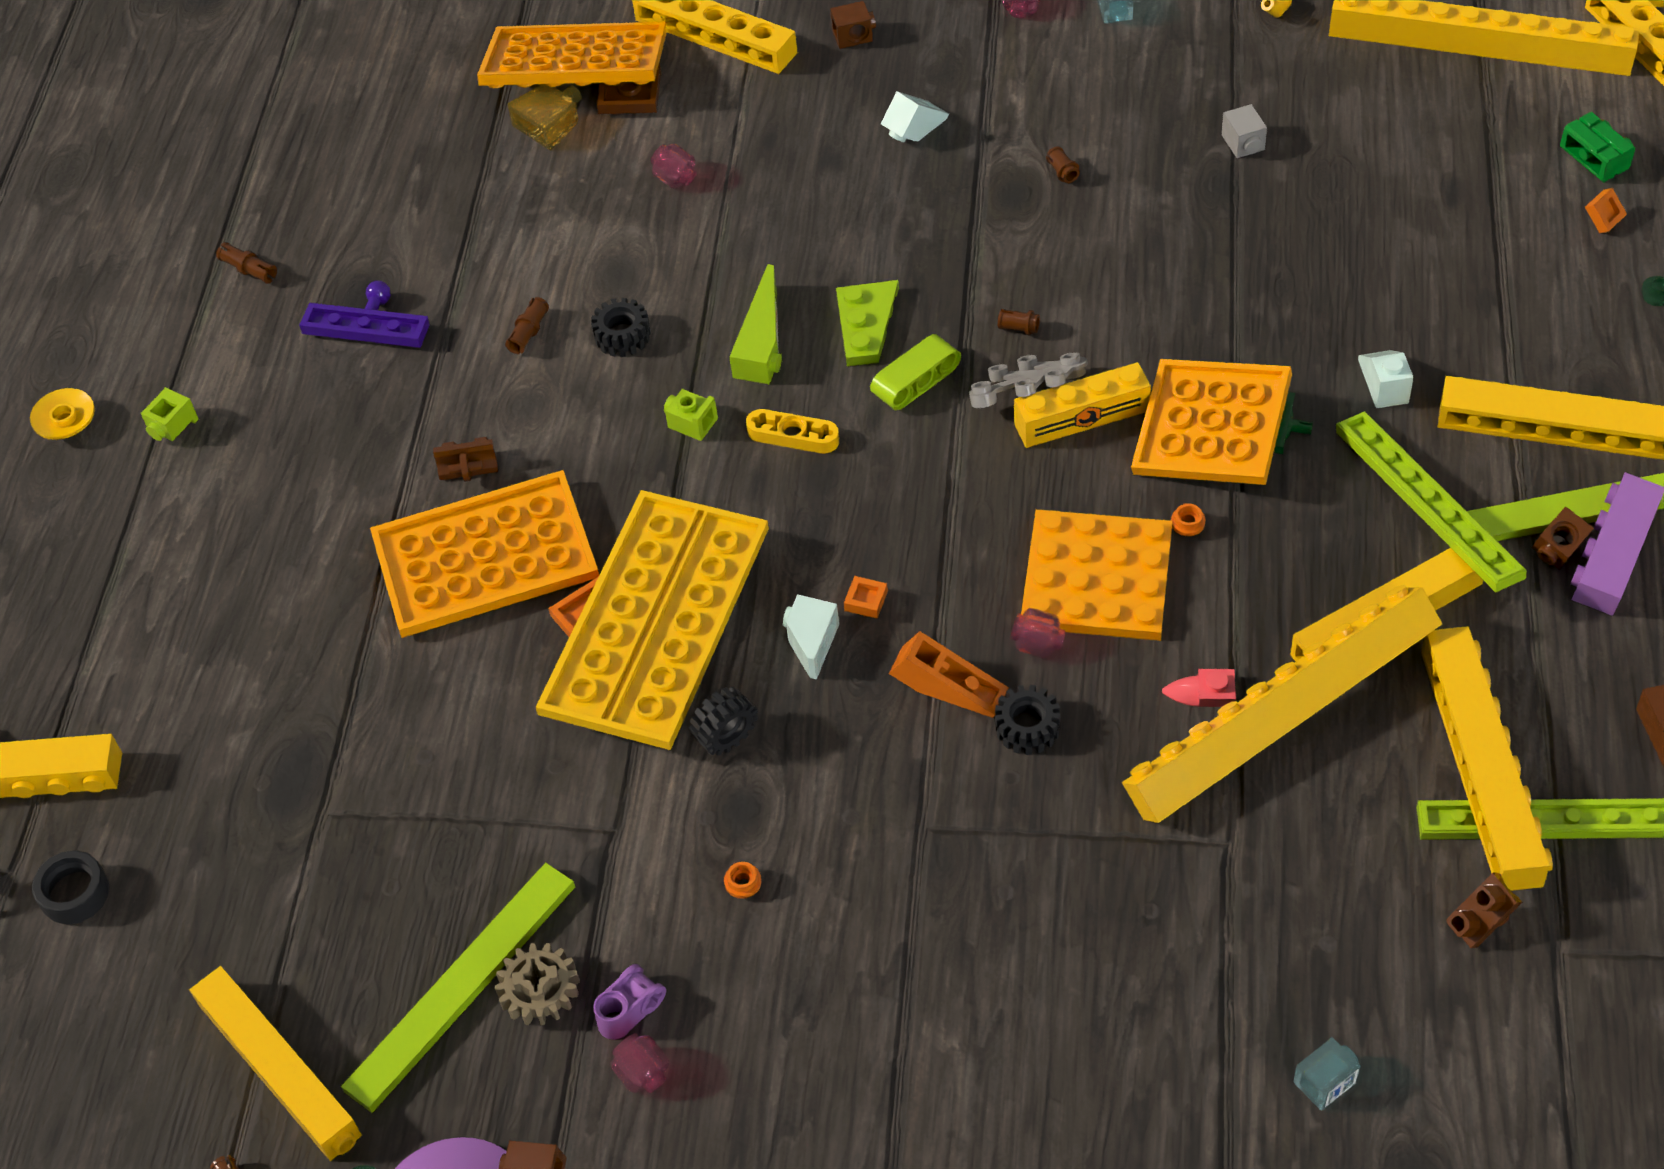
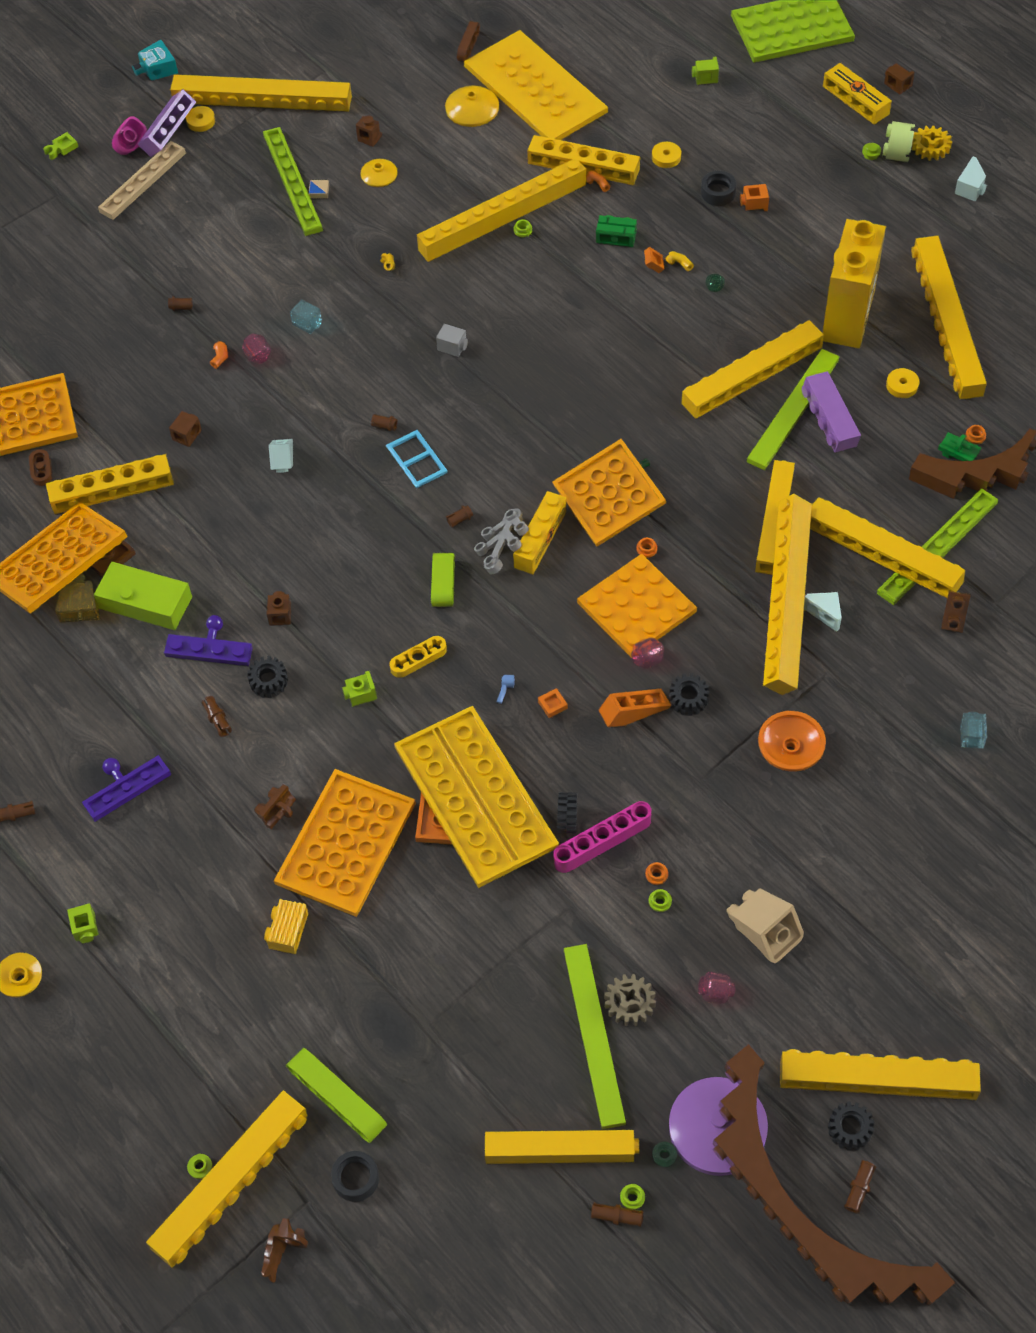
camera: 50 degrees left, 5 degrees up
medium lavender piece [593,964,666,1040] -> none
clear pink head [651,143,697,189] -> none
lime slope [730,264,782,384] -> none
light aqua slope [783,594,839,679] -> none
lime wing [836,280,899,366] -> none
coral plate [1162,669,1236,707] -> none
lime tile [1336,411,1527,593] -> none
light aqua slope [1358,350,1413,409] -> none
reddish brown brick [1532,506,1594,570] -> none
none -> lime brick [94,562,192,630]
none -> dark purple plate [164,615,253,666]
none -> yellow brick [264,899,308,954]
none -> reddish brown brick [267,591,291,626]
none -> lime beam [286,1048,387,1143]
none -> medium azure window [386,430,448,488]
none -> medium blue hand [497,675,515,704]
none -> lime plate [514,219,532,237]
none -> dark pink beam [554,801,651,873]
none -> orange arm [586,171,610,192]
none -> lime plate [649,889,672,912]
none -> yellow arm [665,251,694,271]
none -> tan hips [727,888,804,963]
none -> orange dish [758,711,826,771]
none -> light aqua slope [804,592,842,632]

